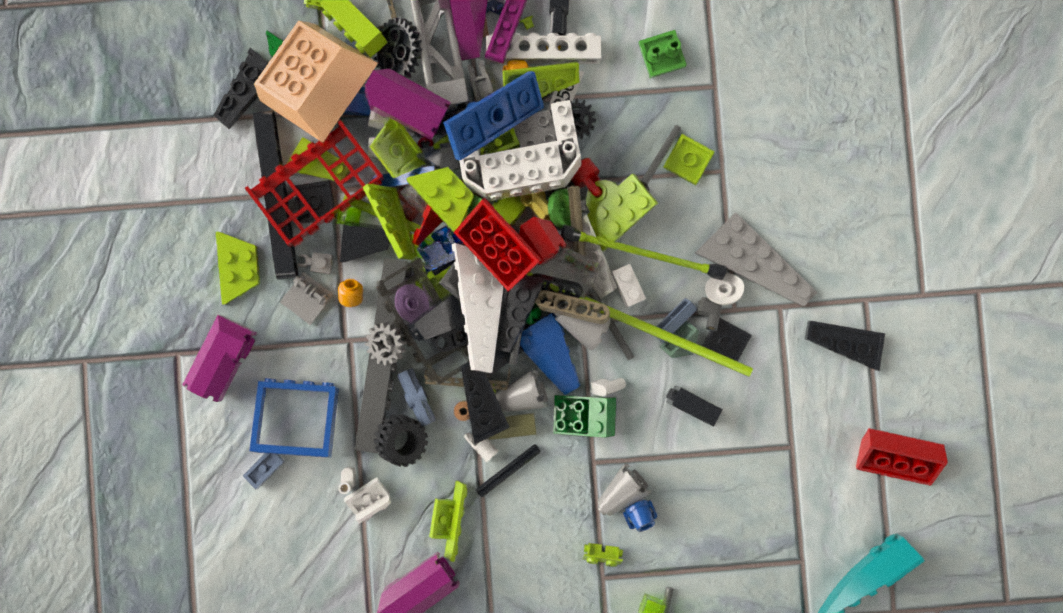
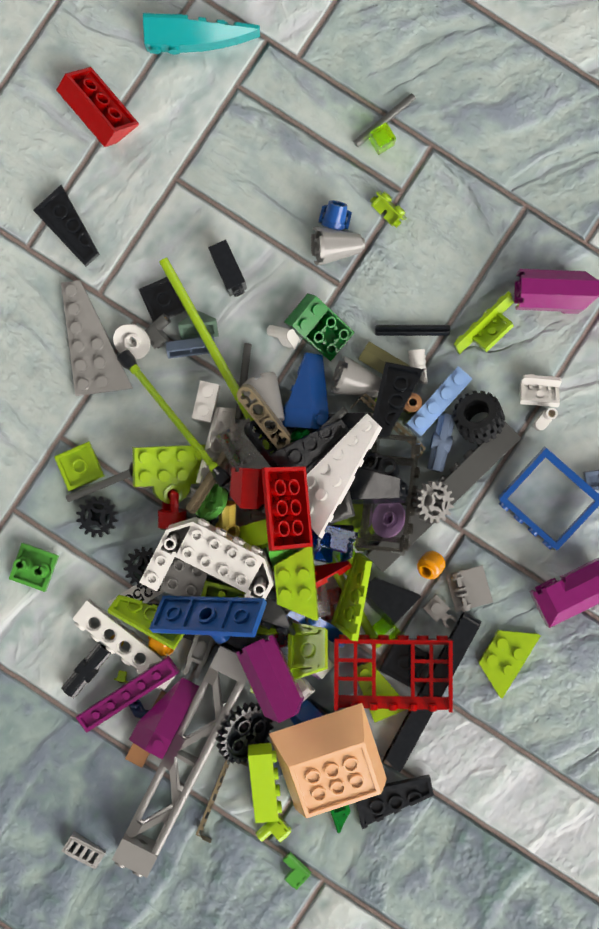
camera: 140 degrees left, 0 degrees up
none -> black gear [76,496,119,538]
none -> light blue arch [405,366,472,437]

